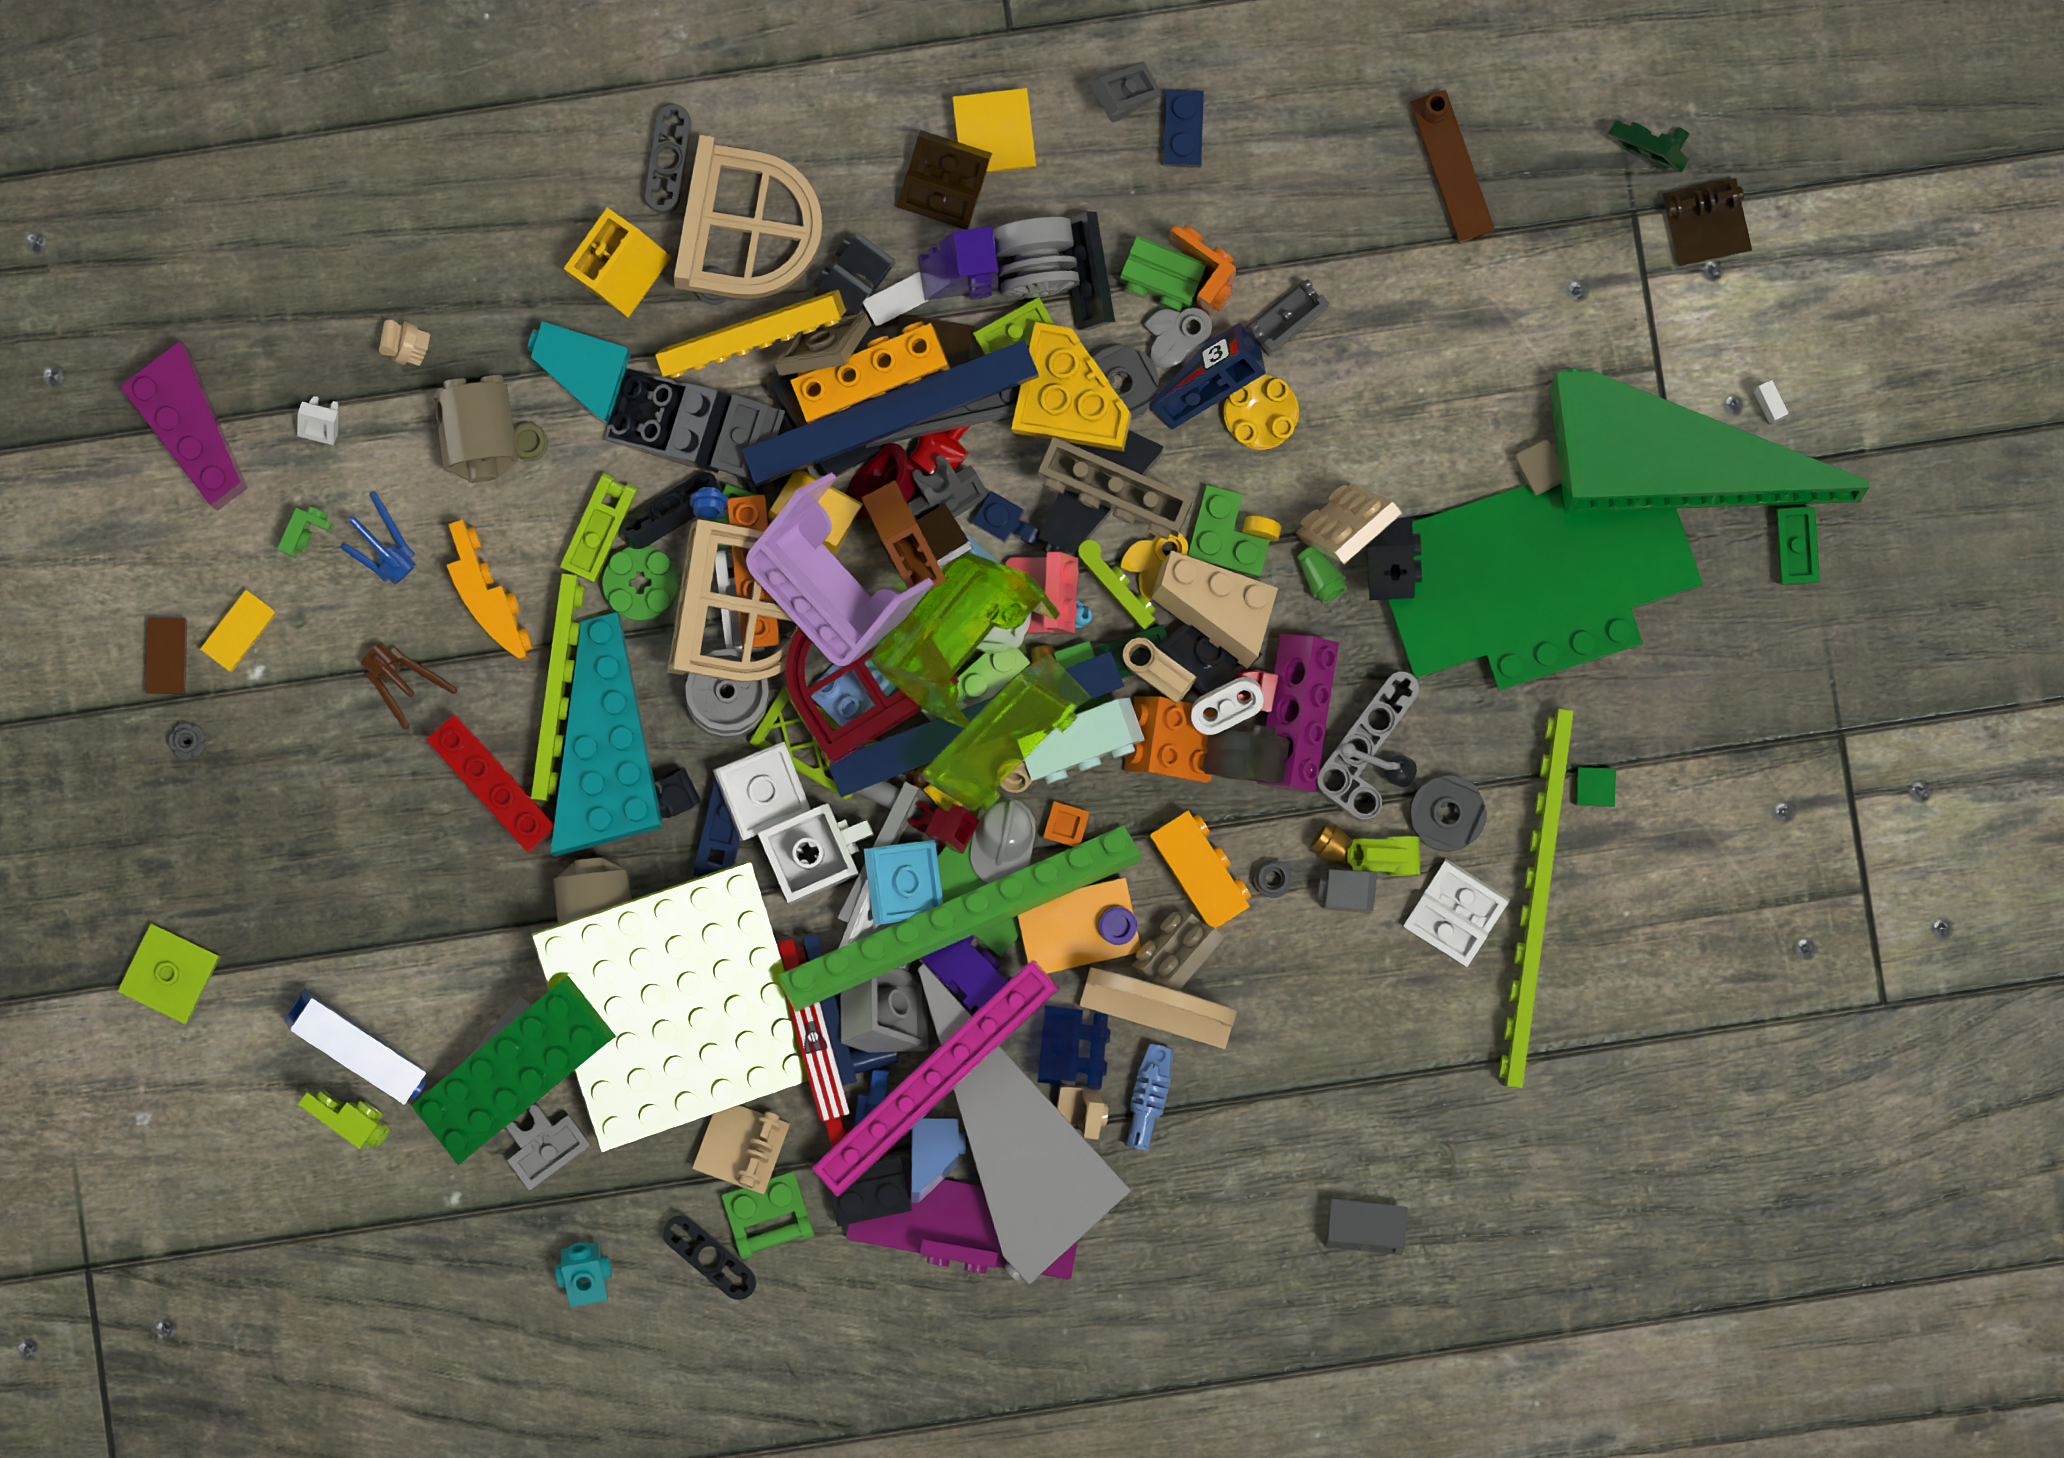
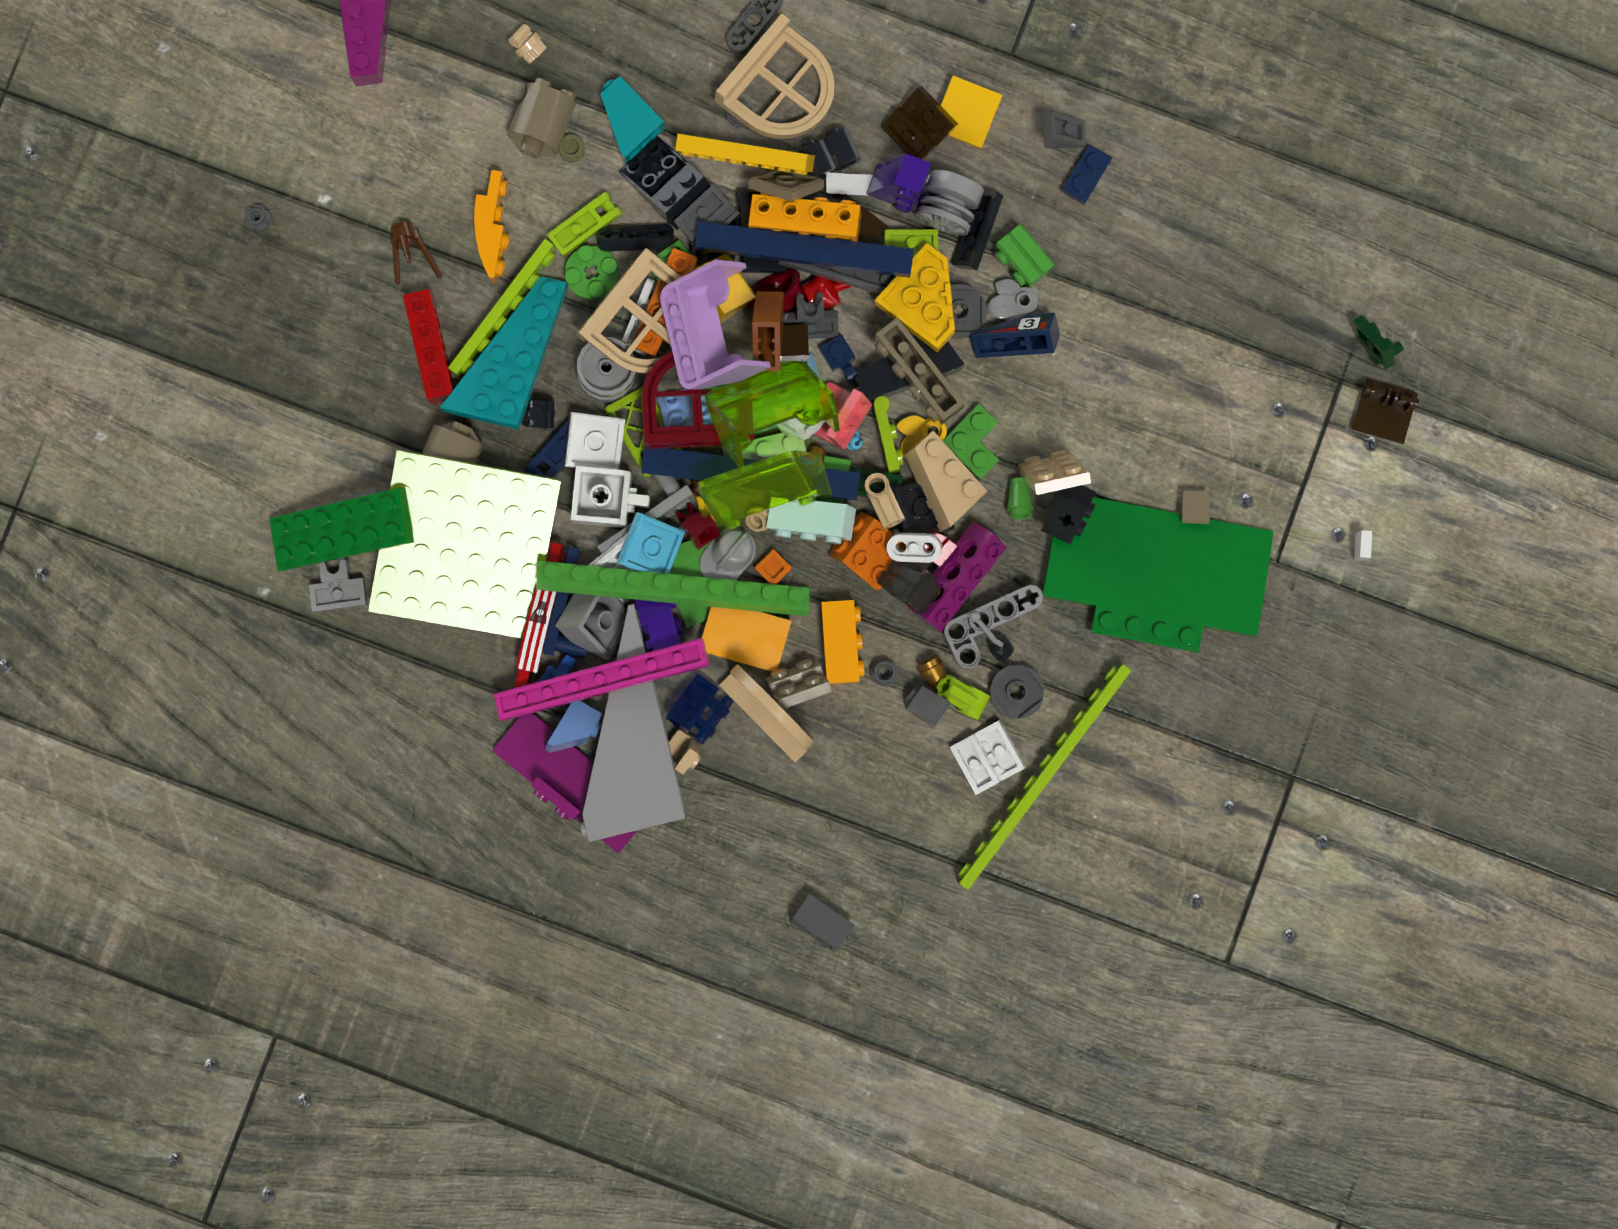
camera: 25 degrees right, 0 degrees up
lime plate [117,924,221,1025] -> none
reddish brown tile [146,618,187,695] -> none
yellow tile [200,590,277,673] -> none
bright green bracket [277,506,335,559] -> none
slope [283,989,426,1104] -> none
white tile [297,396,339,445] -> none
lime plate [298,1090,392,1150] -> none
blue plant [341,492,417,585] -> none
teal brick [555,1242,612,1307] -> none
yellow slope [563,207,672,318] -> none
black beam [663,1216,757,1300] -> none
blue plate [690,487,728,519] -> none
tan hinge [692,1105,790,1195] -> none
bright green plate [721,1171,815,1260] -> none
black plate [829,1156,913,1227] -> none
dark purple tile [1098,906,1137,945] -> none
medium blue hinge [1125,1044,1174,1151] -> none
orange bracket [1170,225,1236,316] -> none
yellow dish [1224,375,1299,450] -> none
yellow tile [1242,516,1282,541] -> none
dark grey hinge [1246,279,1329,357] -> none
reddish brown piece [1409,89,1495,244] -> none
green slope [1549,368,1870,513] -> none
green tile [1576,767,1616,807] -> none
green plate [1775,507,1820,585] -> none

